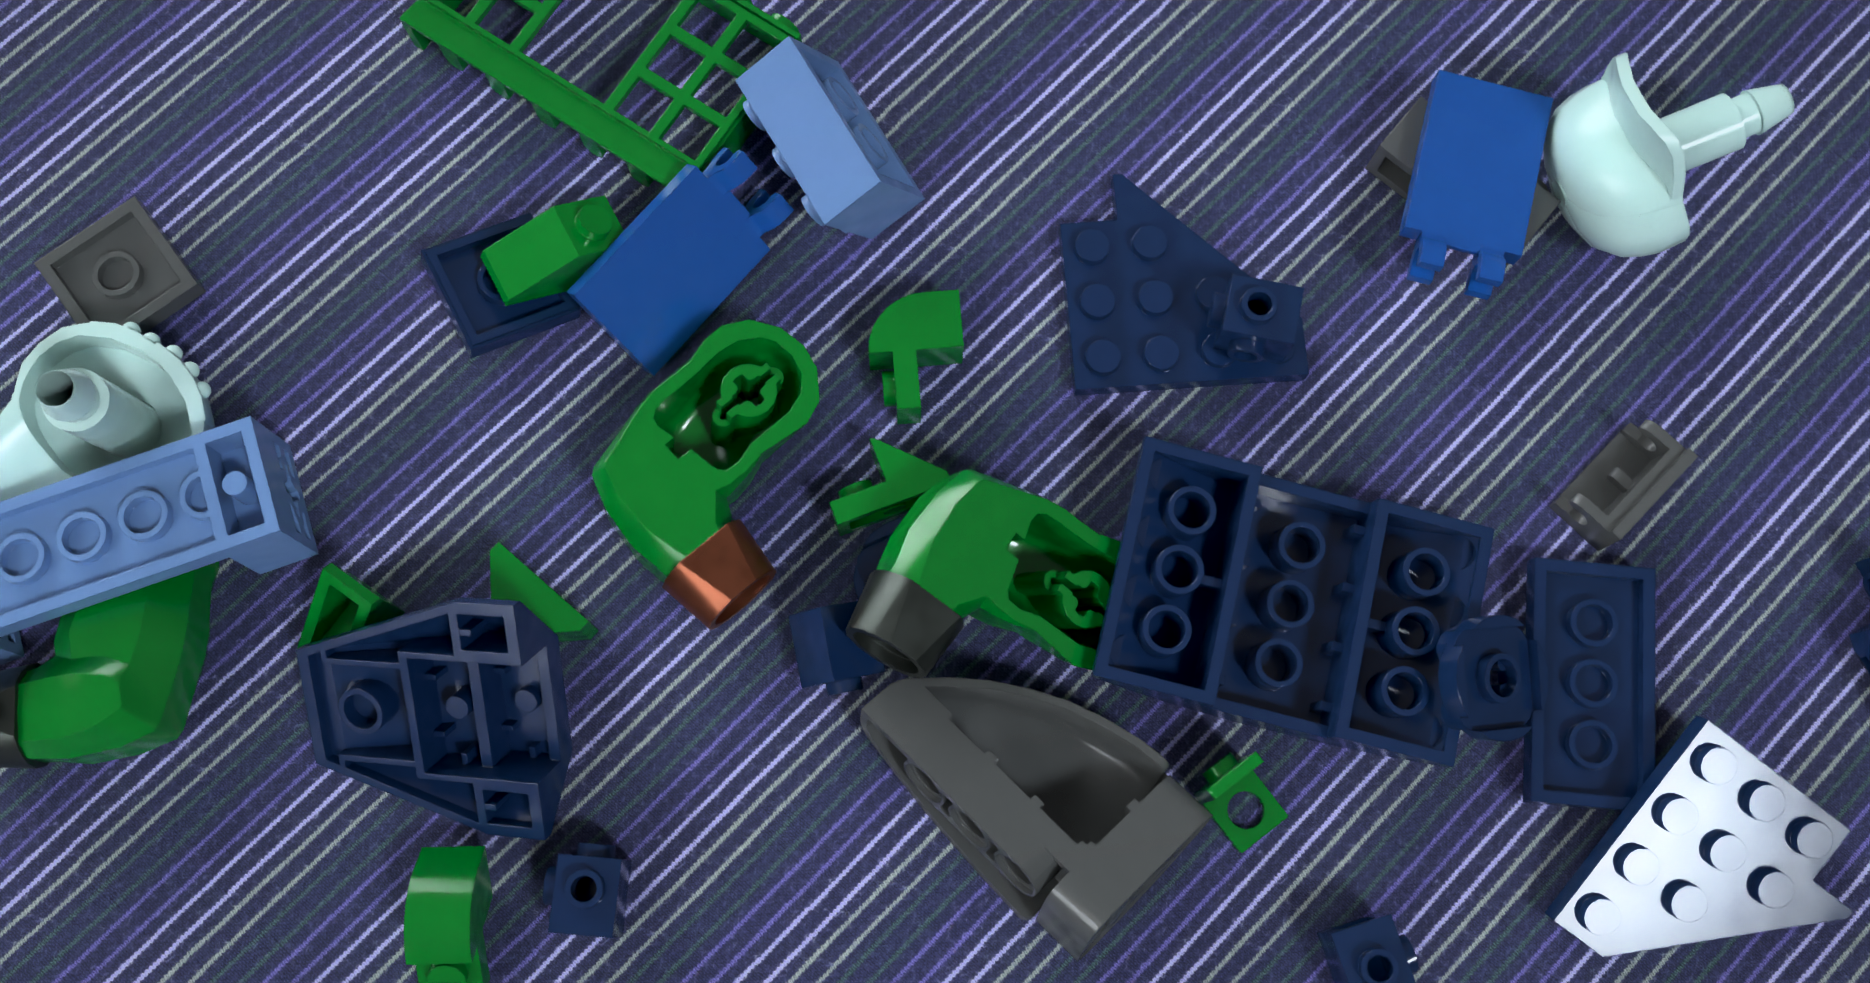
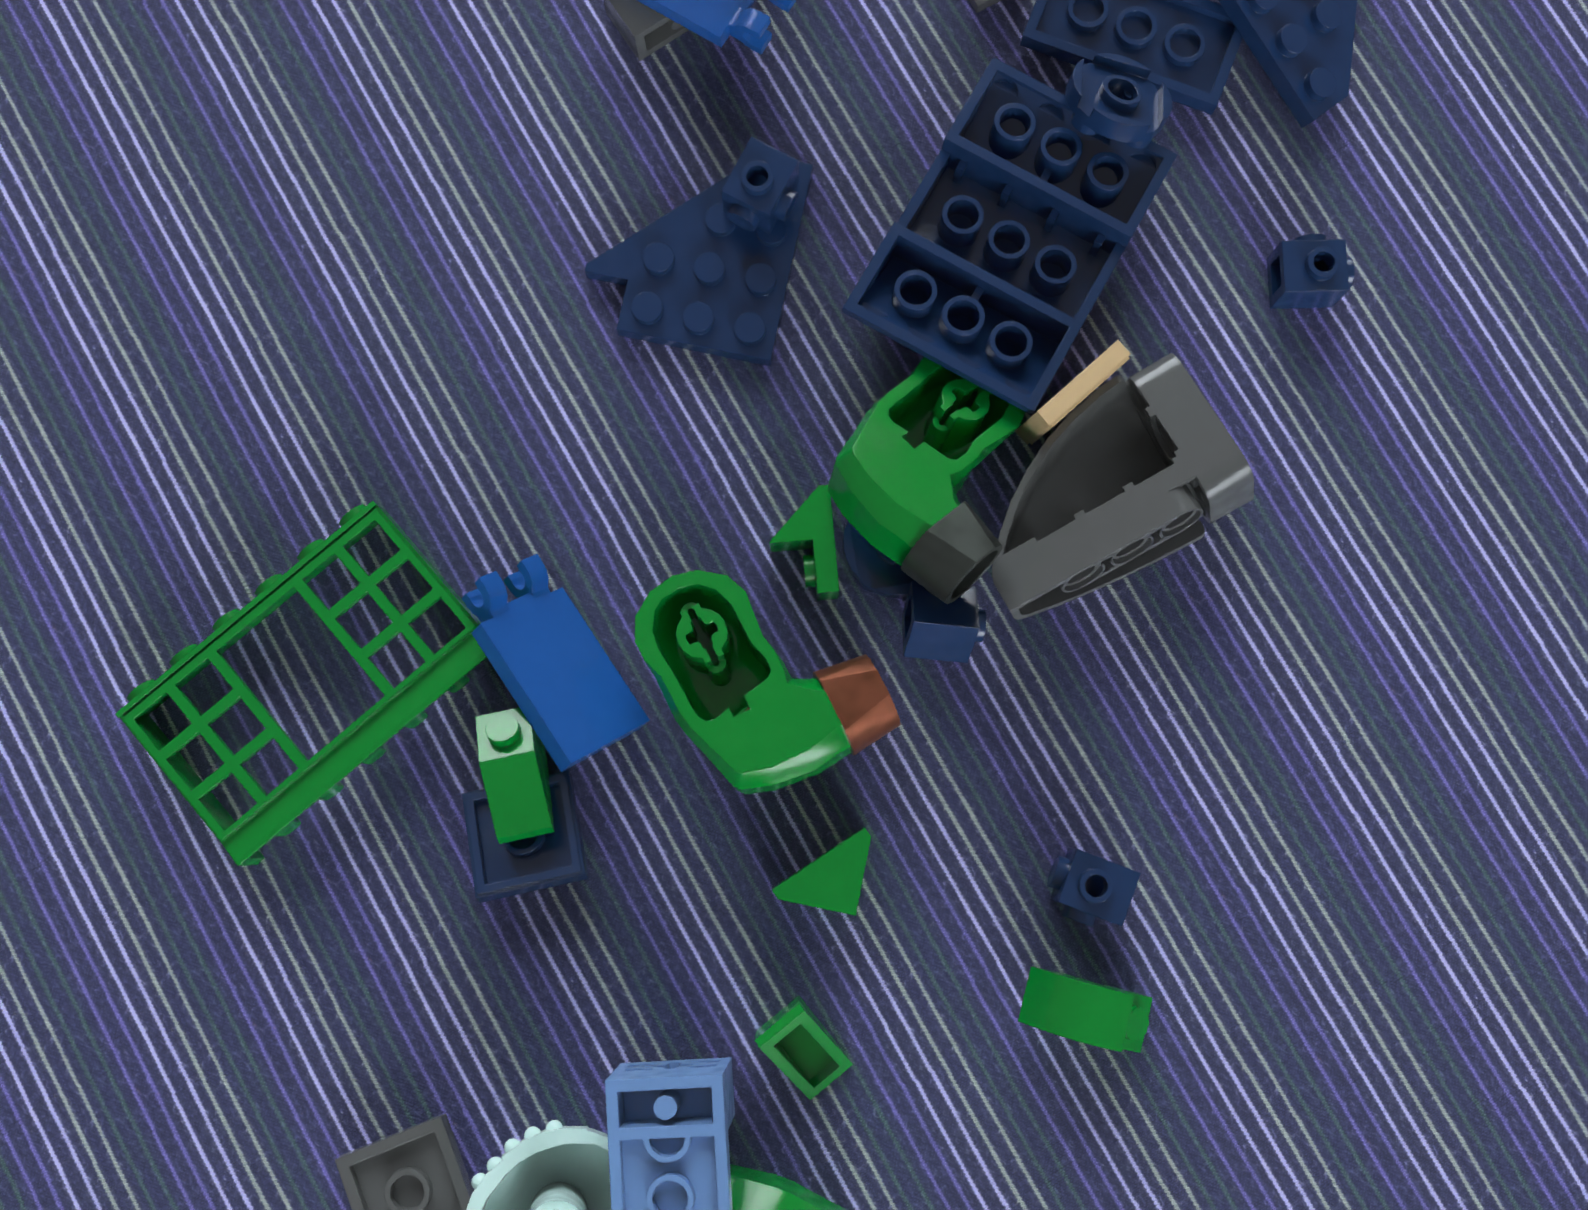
camera: 70 degrees left, 5 degrees up
dark blue wedge [296,597,573,840] -> none
medium blue brick [735,36,925,239] -> none
green brick [868,289,964,425] -> none
green bracket [1194,751,1288,853] -> none
none -> tan tile [1015,340,1131,445]

